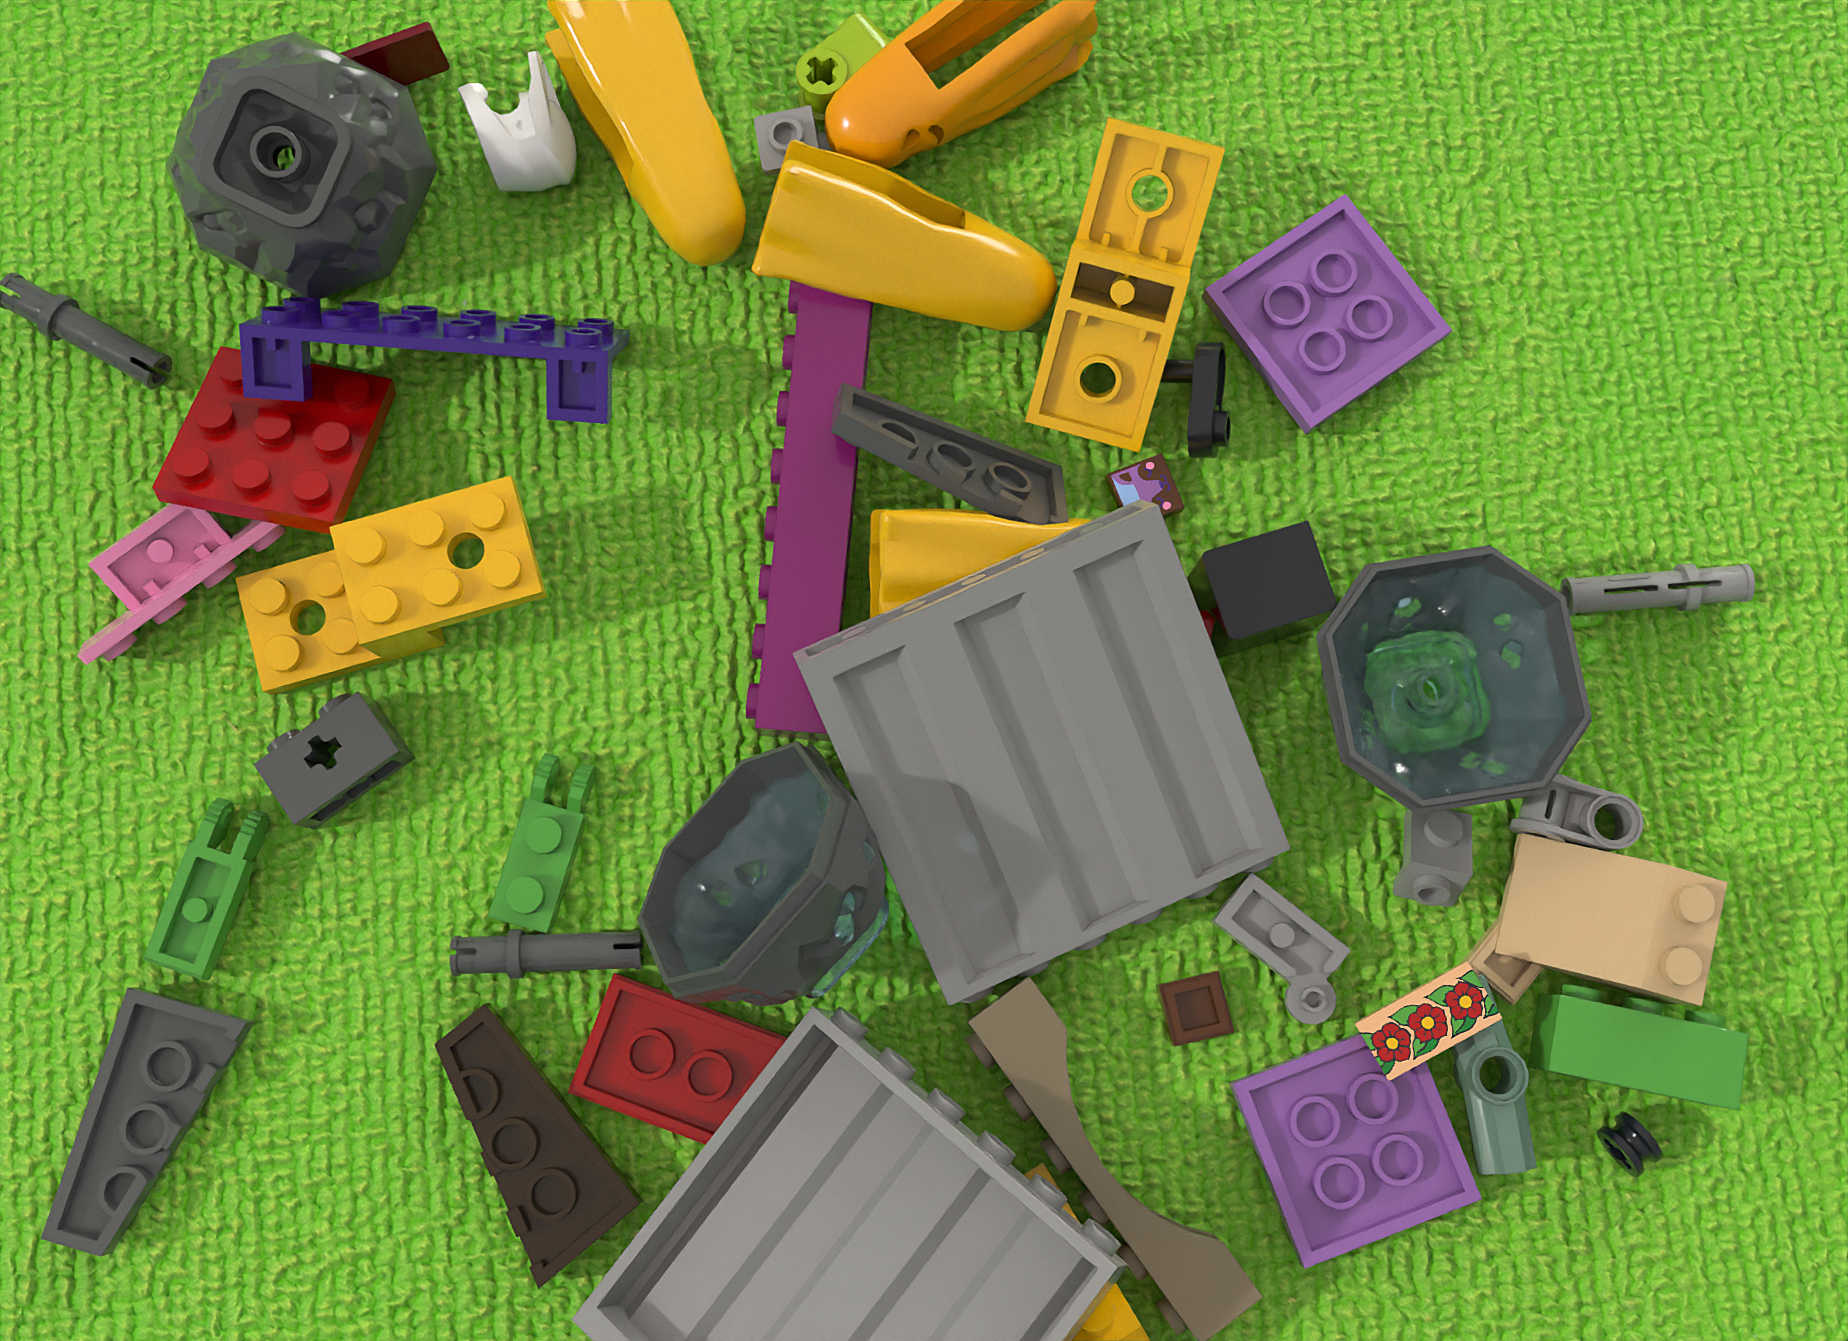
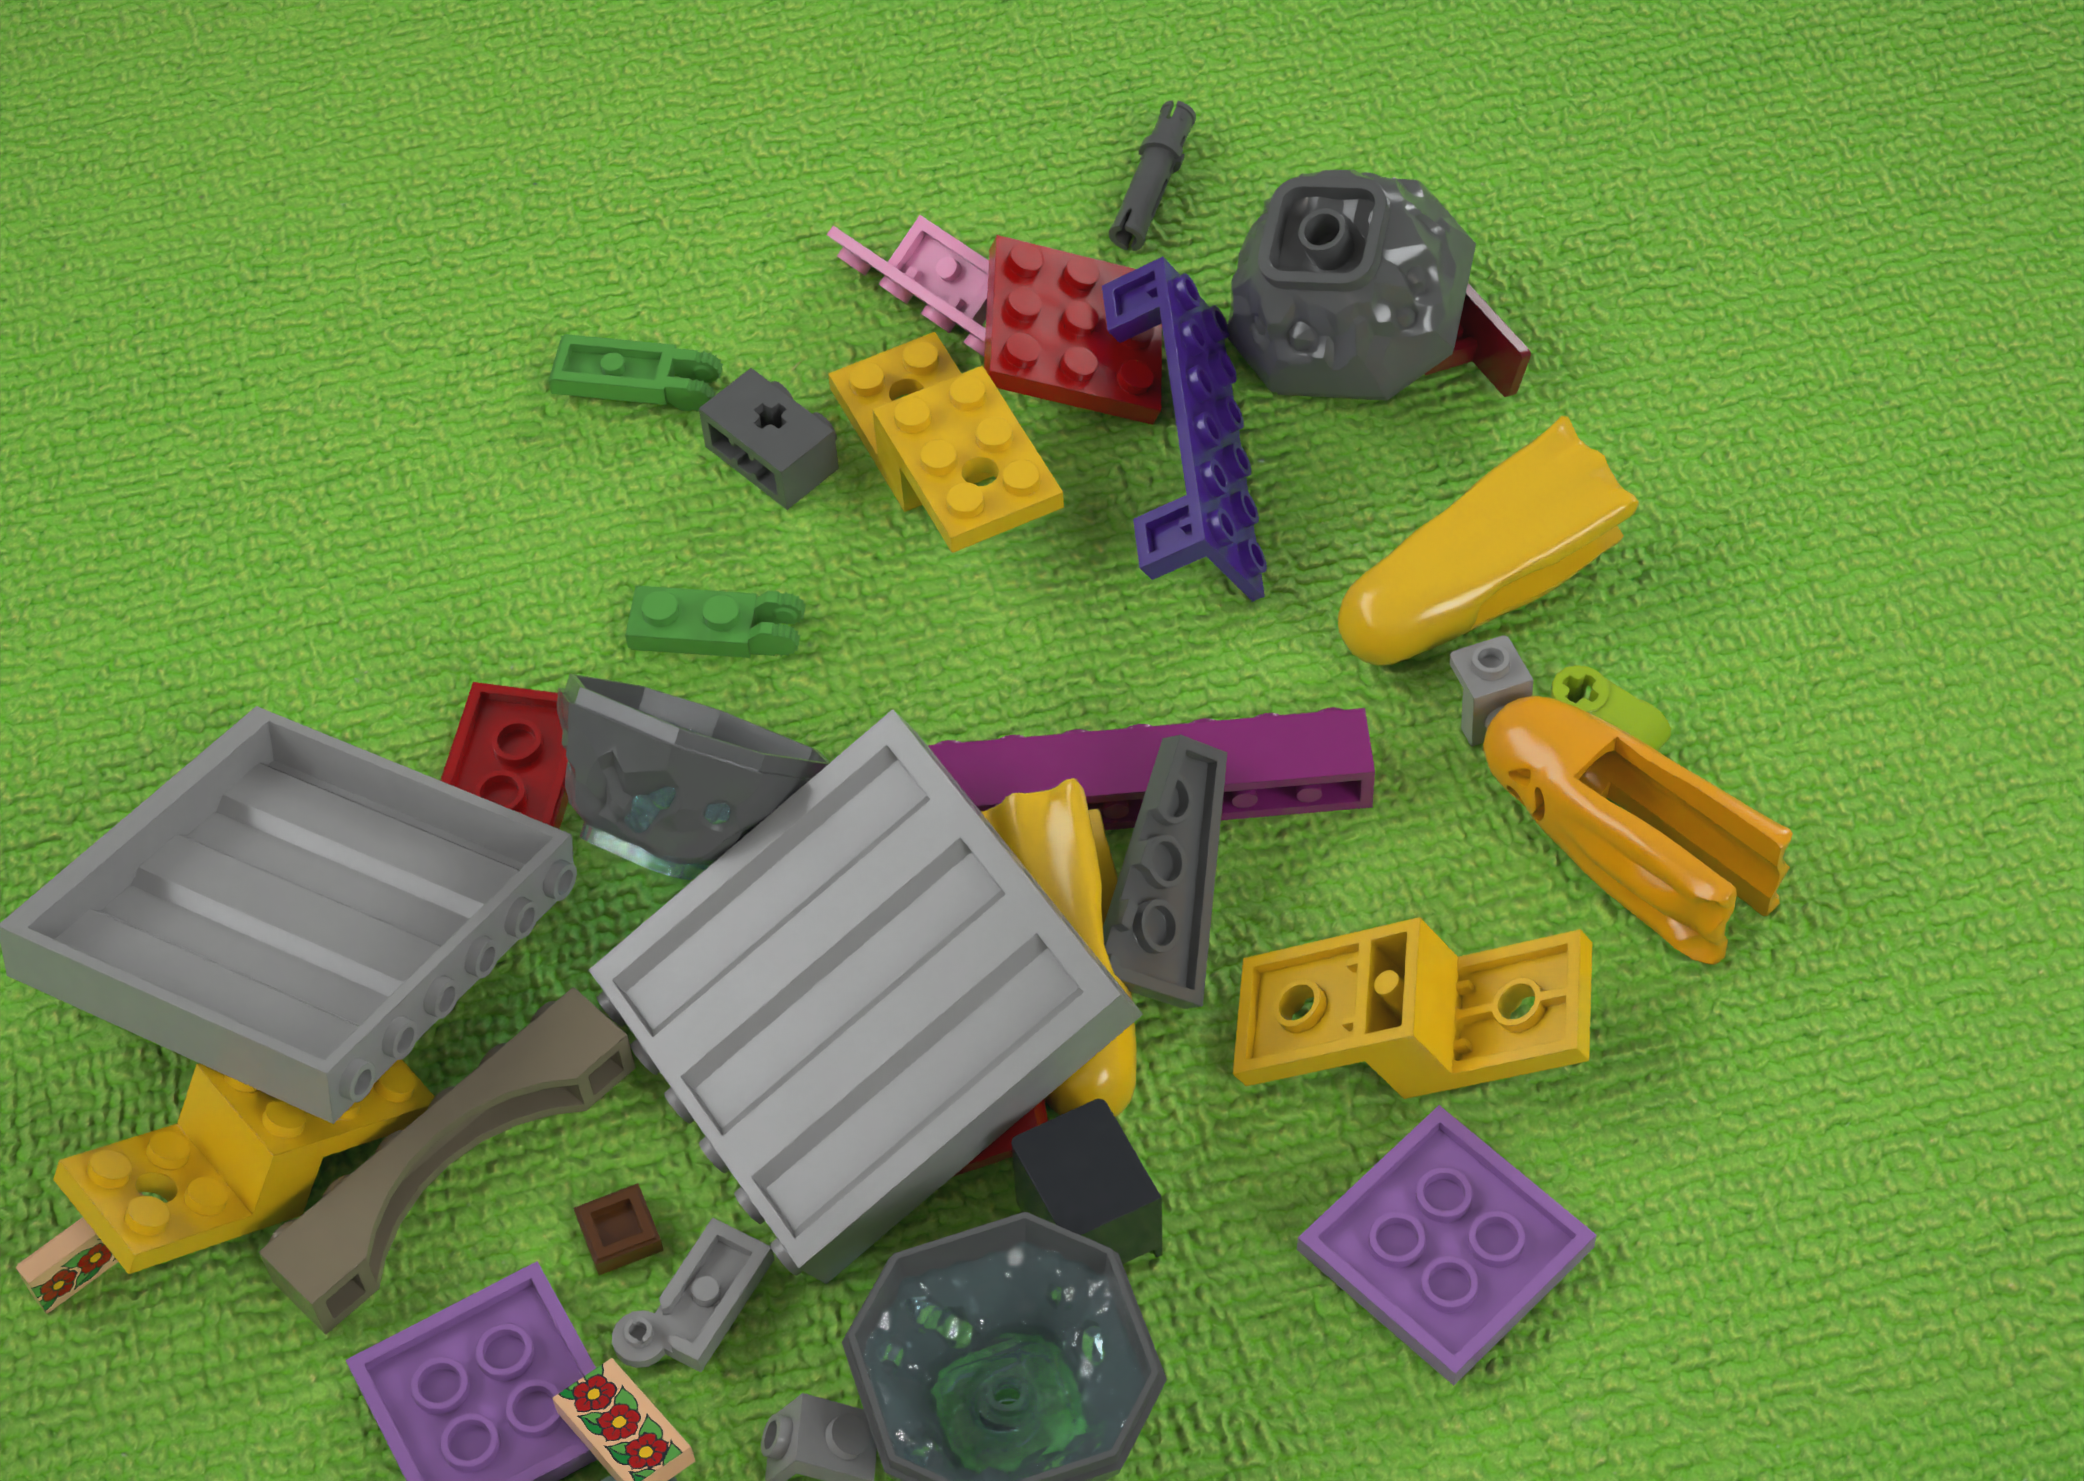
camera: 85 degrees right, 25 degrees down
dark grey wing [41,987,255,1257] -> none
dark brown wing [434,1003,643,1289] -> none
dark grey pin [449,929,644,979] -> none
white helmet [458,51,577,191] -> none
yellow piece [752,139,1057,332] -> none
tile [1105,453,1185,519] -> none
black piece [1160,342,1231,458] -> none

